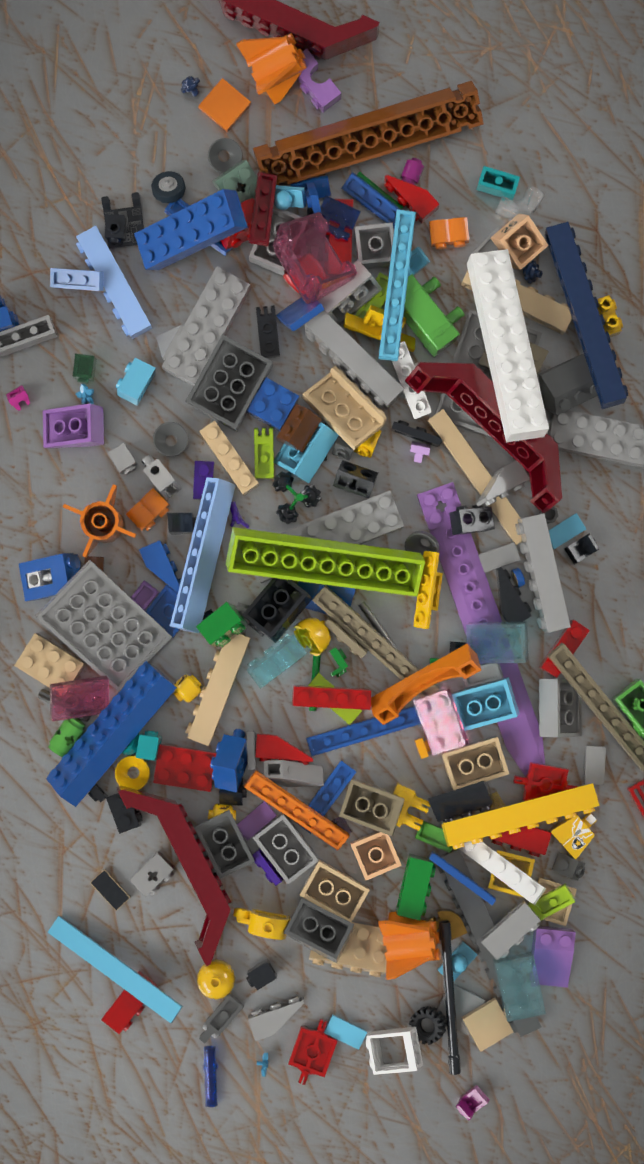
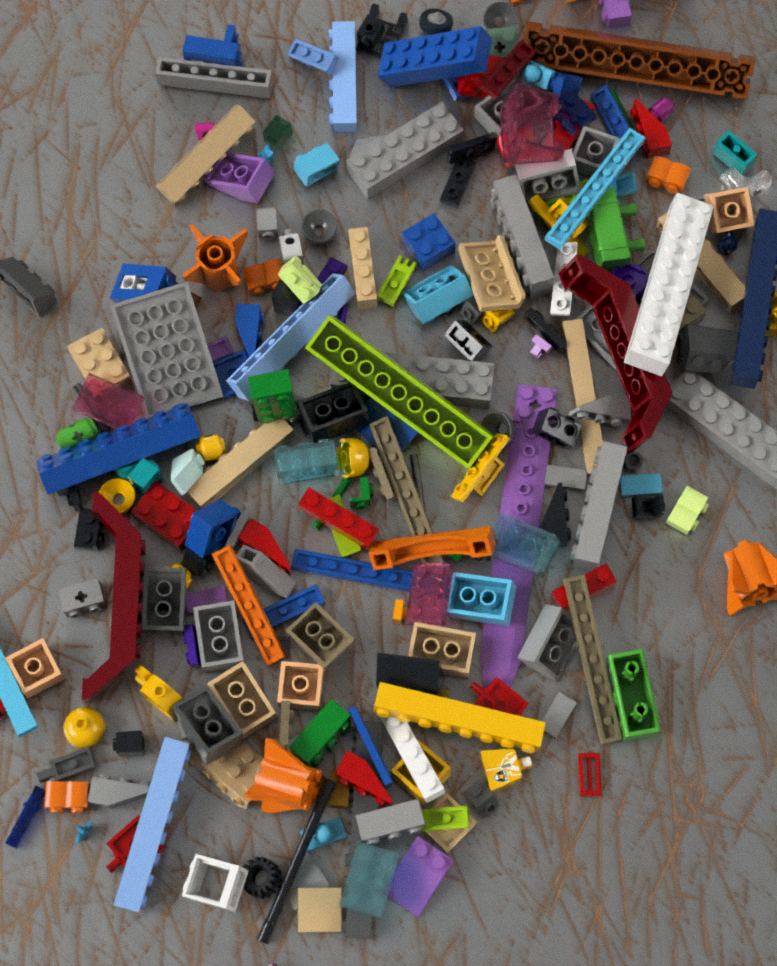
camera: 30 degrees right, 15 degrees down
black tile [90,869,131,911] -> none
dark grey slope [185,334,273,432] -> none
black plant [272,471,321,524] -> none
blue tile [276,297,324,331] -> none
reddish brown slope [276,404,322,452] -> none
medium azure tile [324,1014,367,1050] -> none
yellow brick [392,783,430,831] -> none
bright green tile [415,821,453,853] -> none
light grey tile [463,660,504,689] -> none
red brick [488,826,552,857] -> none
blue tile [511,568,525,588] -> none
none -> light nougat brick [6,638,65,699]
none -> orange brick [45,781,91,813]
none -> light blue brick [113,737,192,912]
none -> tan brick [155,104,255,203]
none -> light aqua slope [171,448,205,495]
none -> yellowish green brick [277,256,322,304]
none -> dark tan hinge [279,701,294,749]
none -> red slope [335,751,393,807]
none -> black hinge [447,132,497,164]
none -> dark purple tile [611,264,647,299]
none -> yellowish green brick [666,486,709,535]

